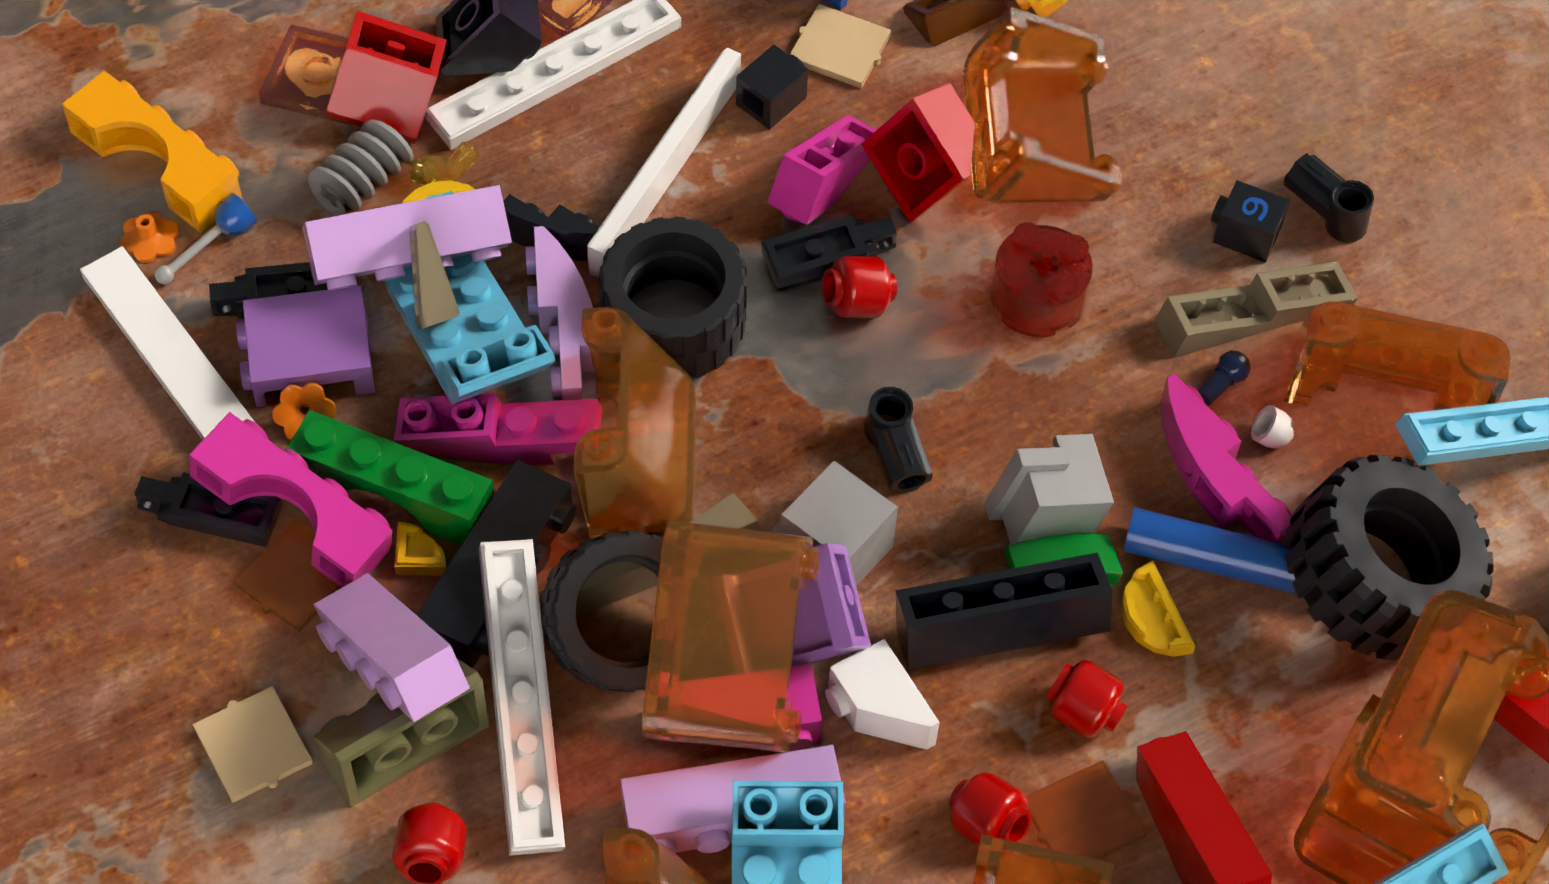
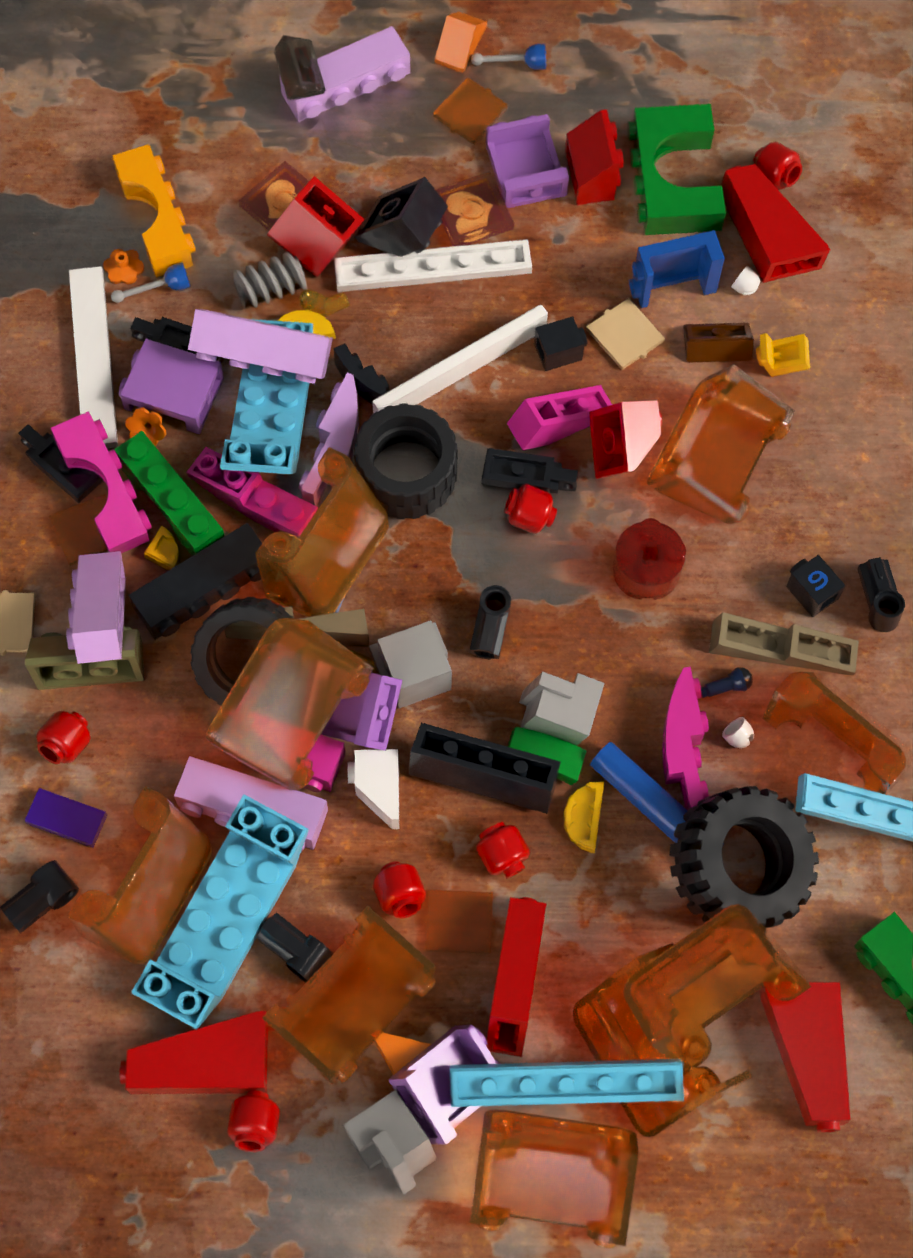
camera: 30 degrees right, 10 degrees up
dark tan slope [409,221,460,329] -> none
white tile [479,539,565,856] -> none

